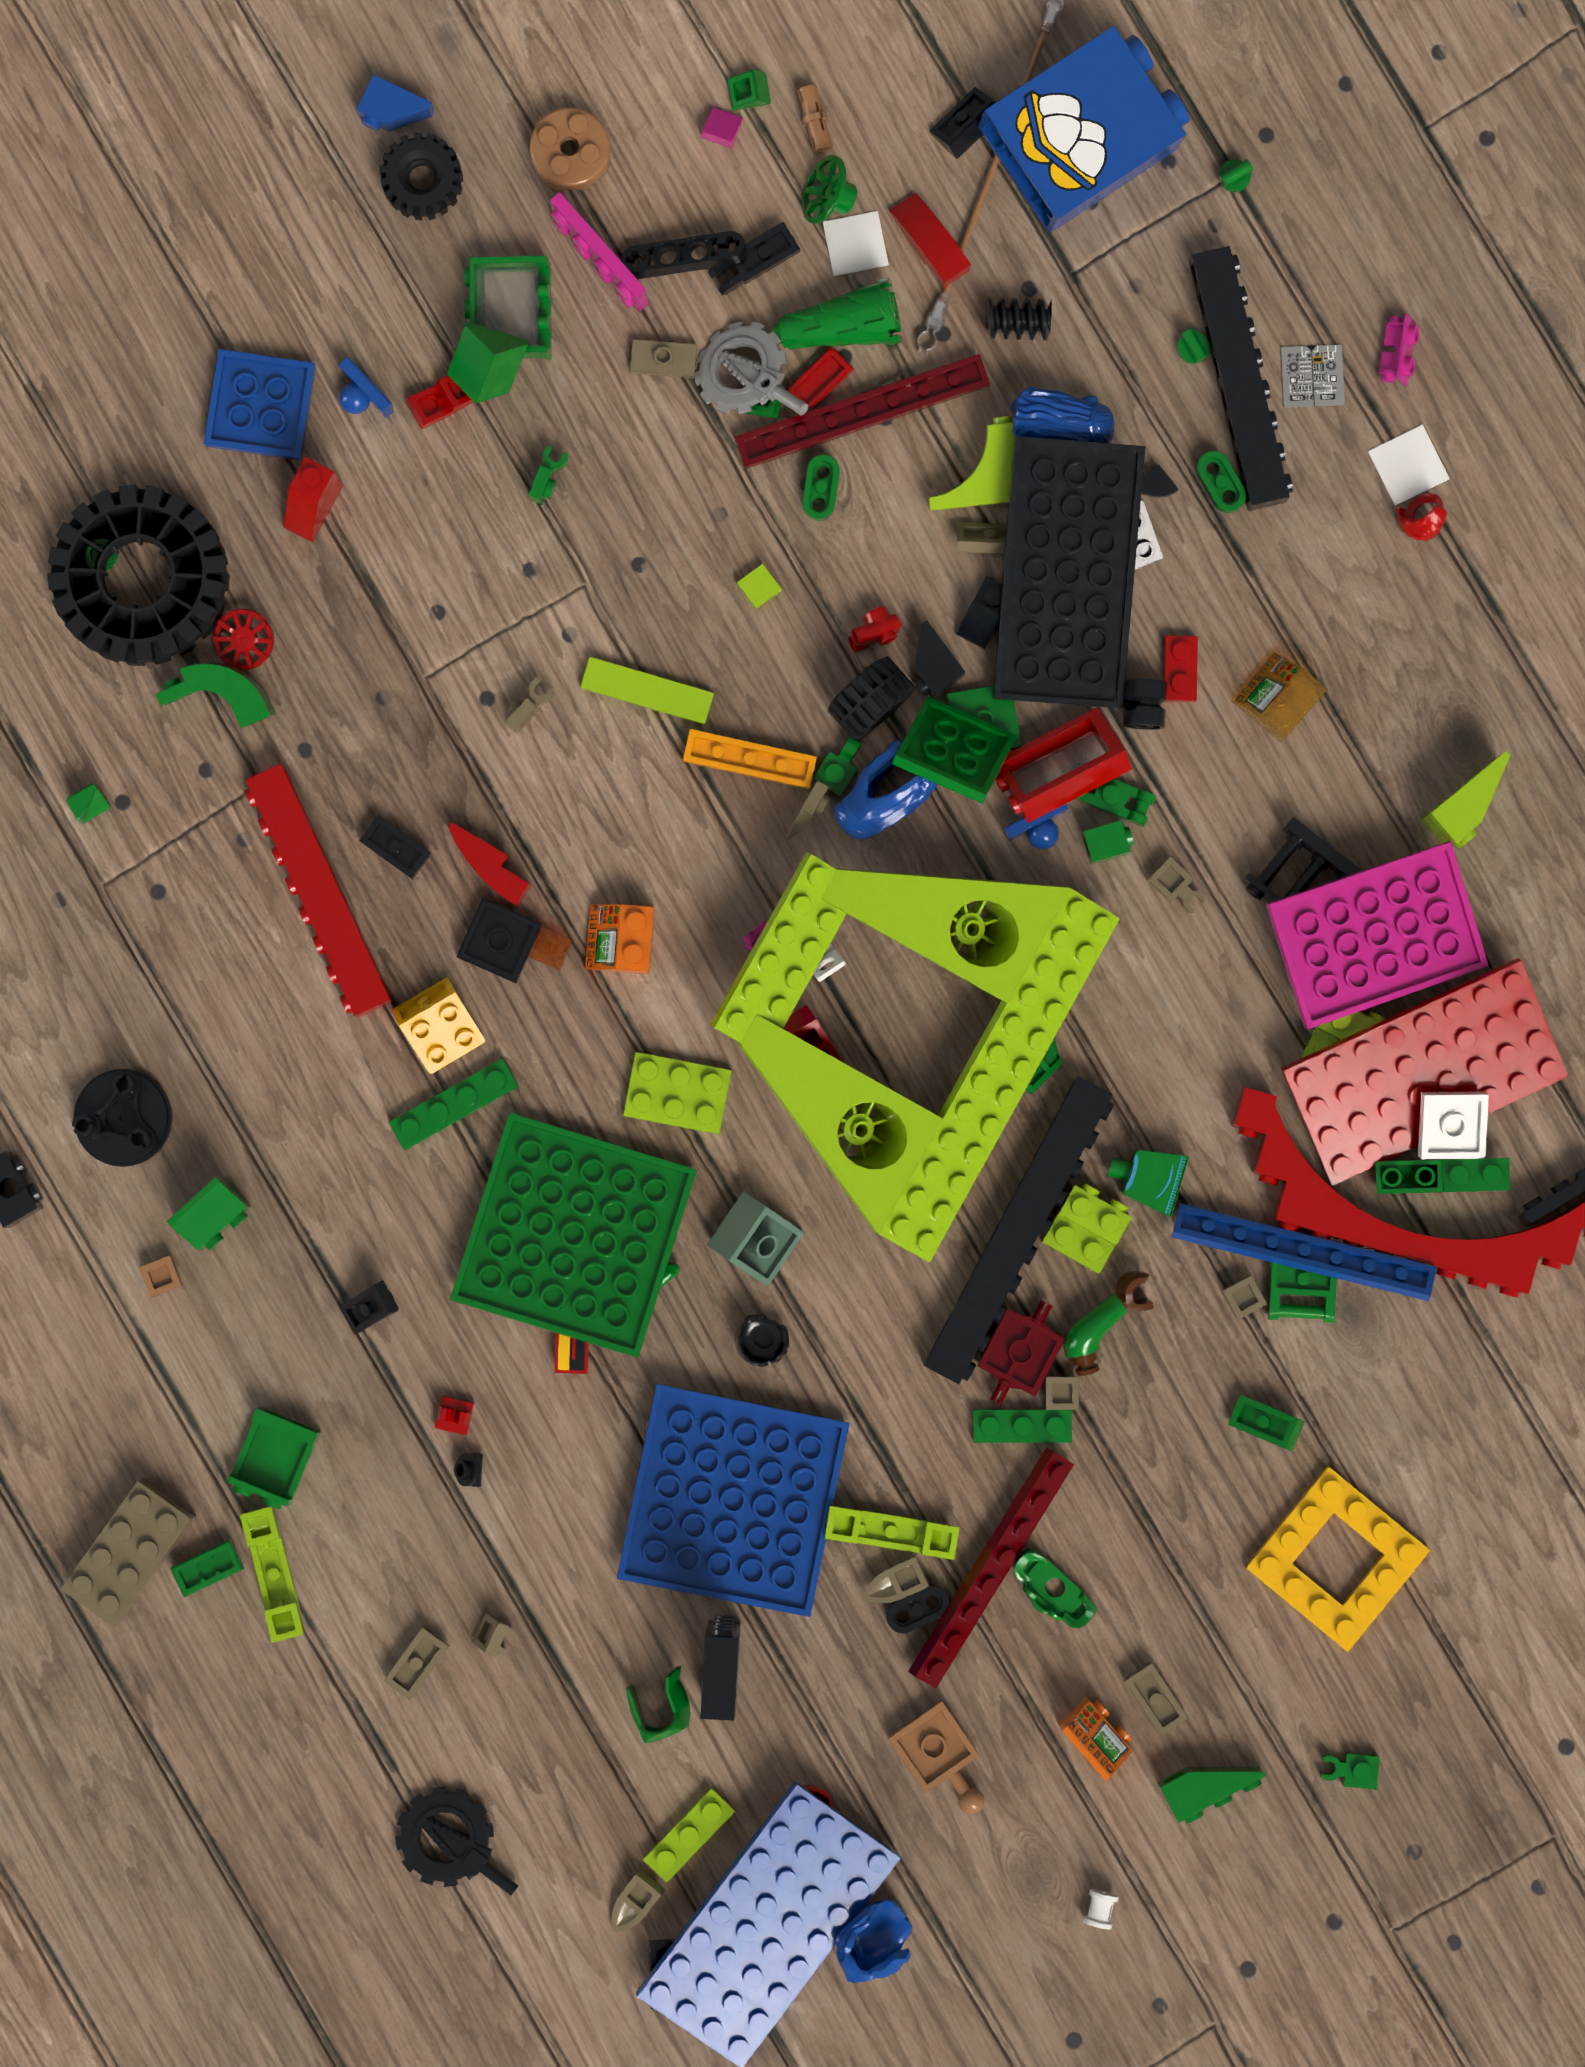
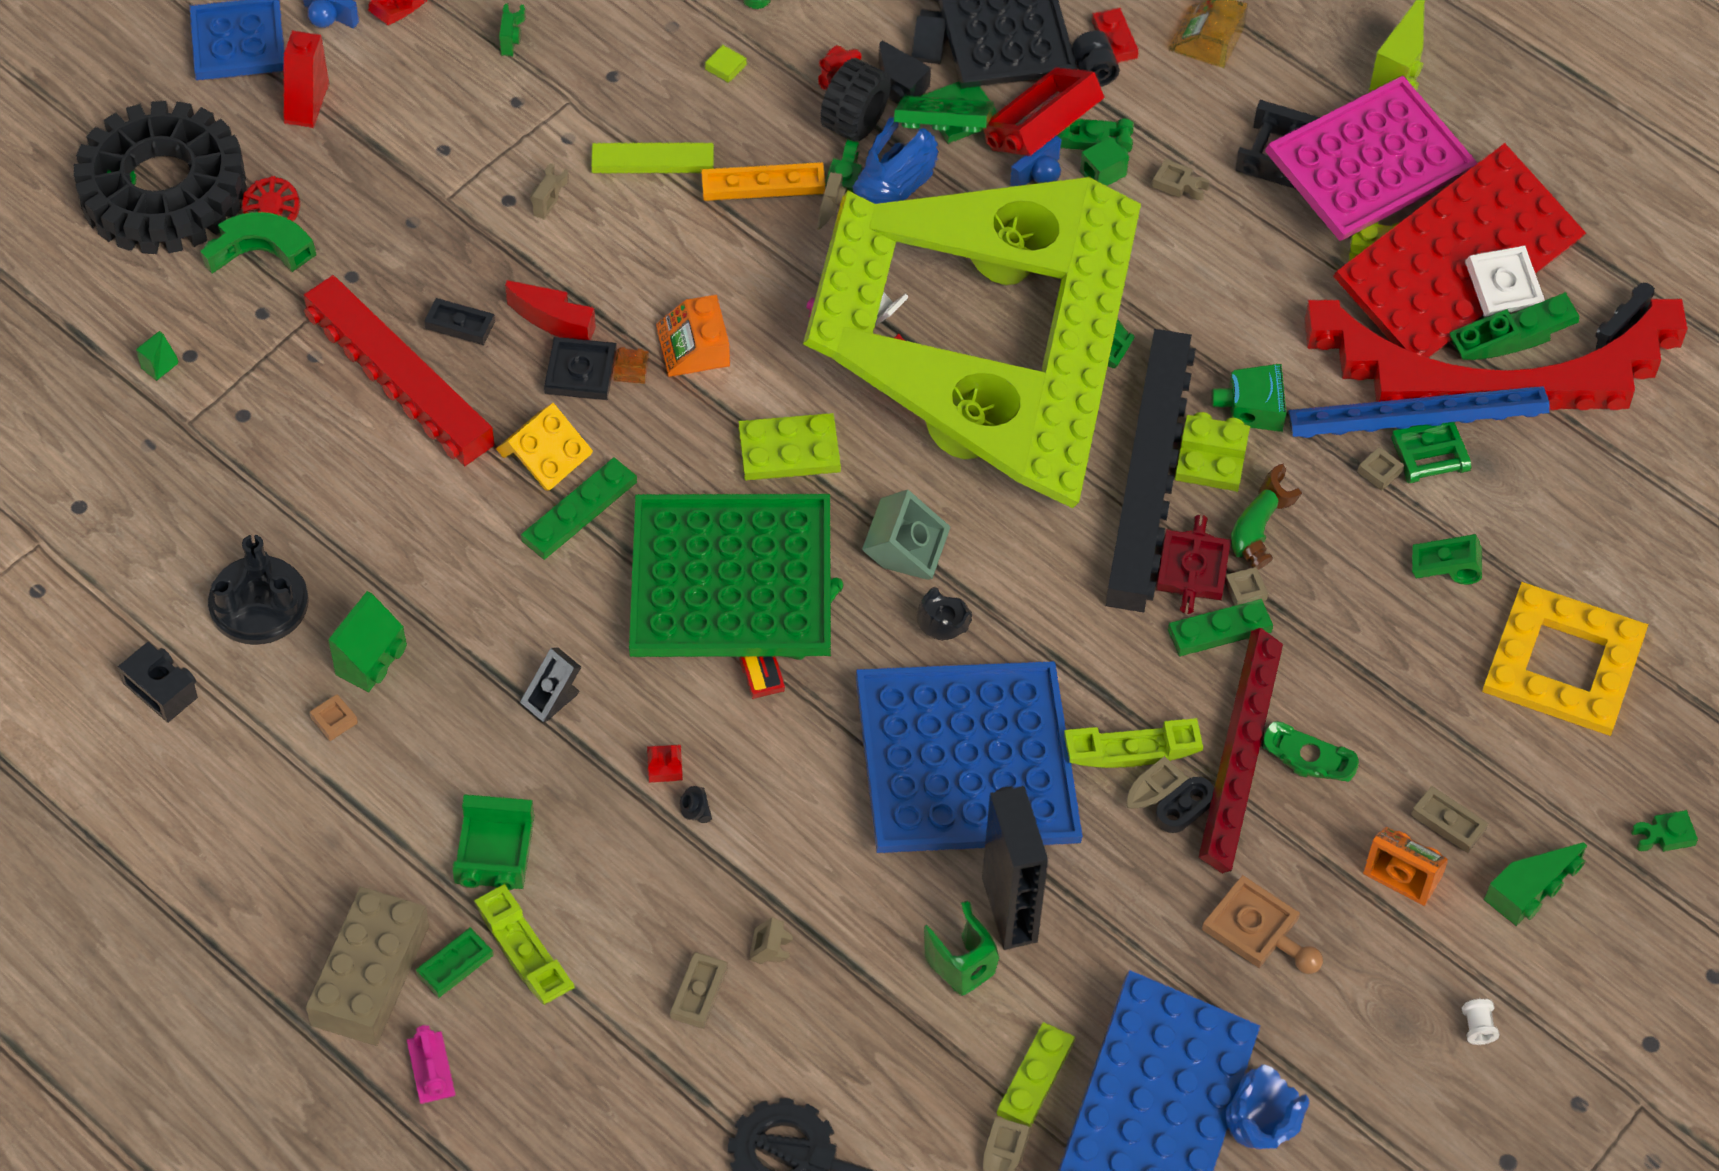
camera: 20 degrees left, 30 degrees down
none -> dark pink hinge [407,1025,456,1104]

